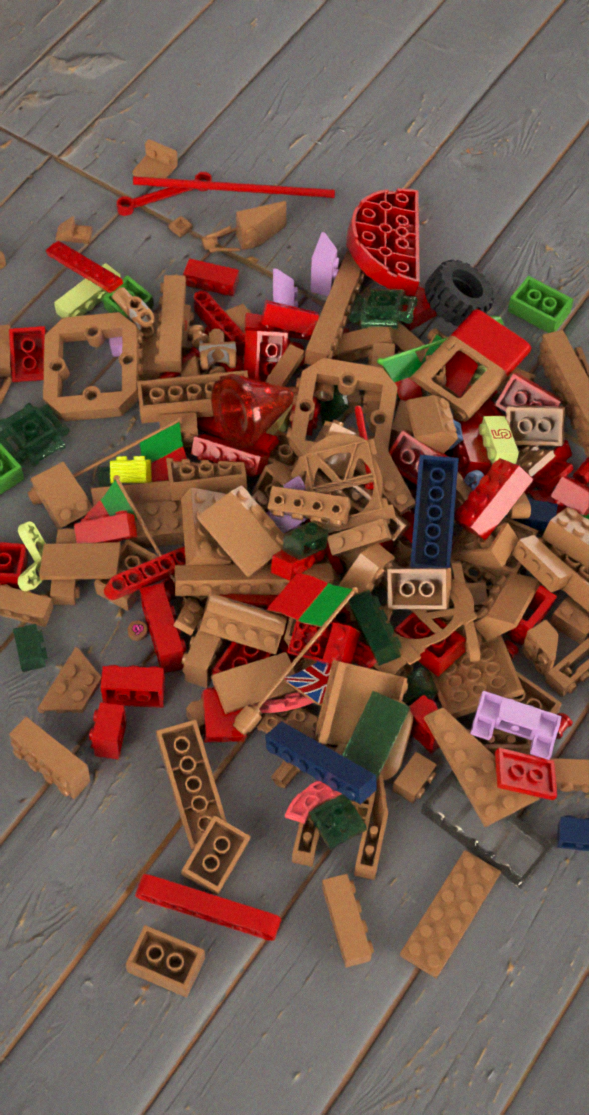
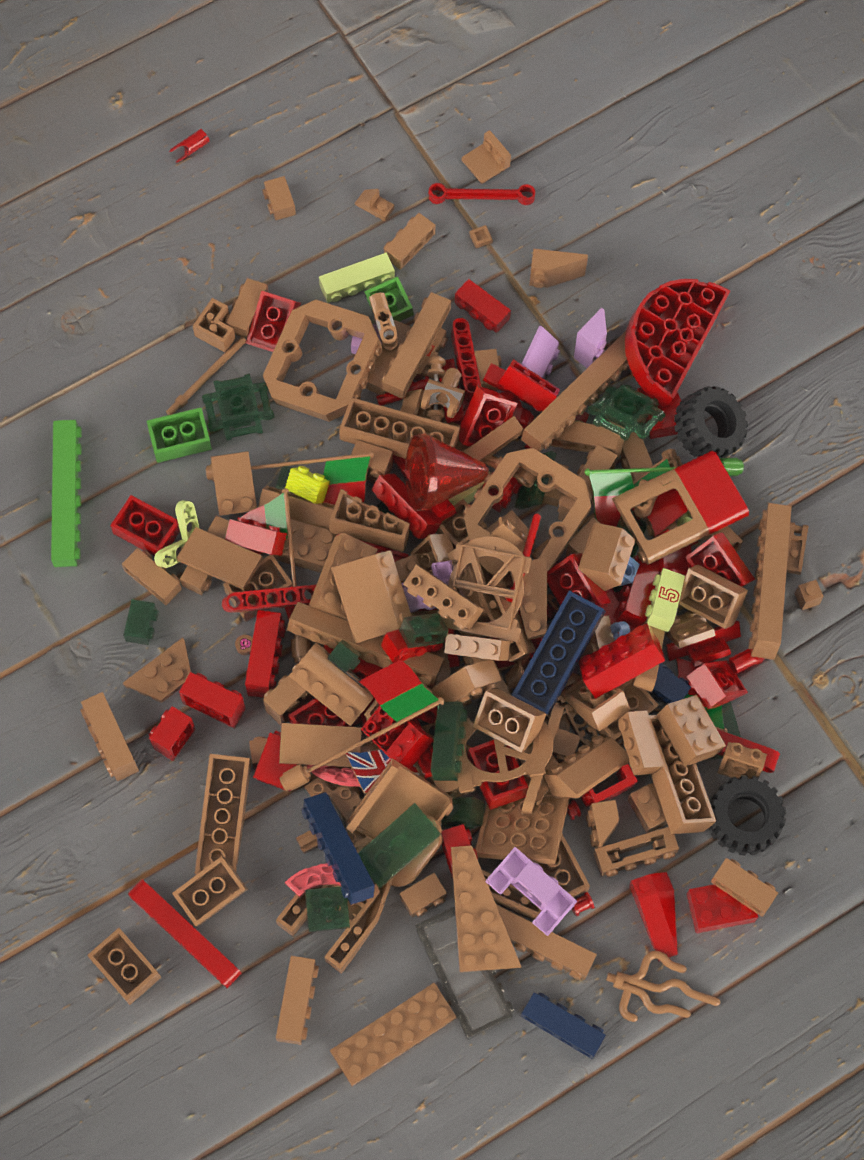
camera: 25 degrees right, 10 degrees up
red plate [46,241,124,293] -> none
red piece [133,176,335,198] -> none
medium nougat plate [174,599,204,635] -> none
medium nougat plant [201,226,240,253] -> none
red plate [495,748,557,800] -> none
bright green brick [508,276,574,333] -> none
none -> clear green brick [328,639,361,672]
none -> medium nougat brick [384,213,436,270]

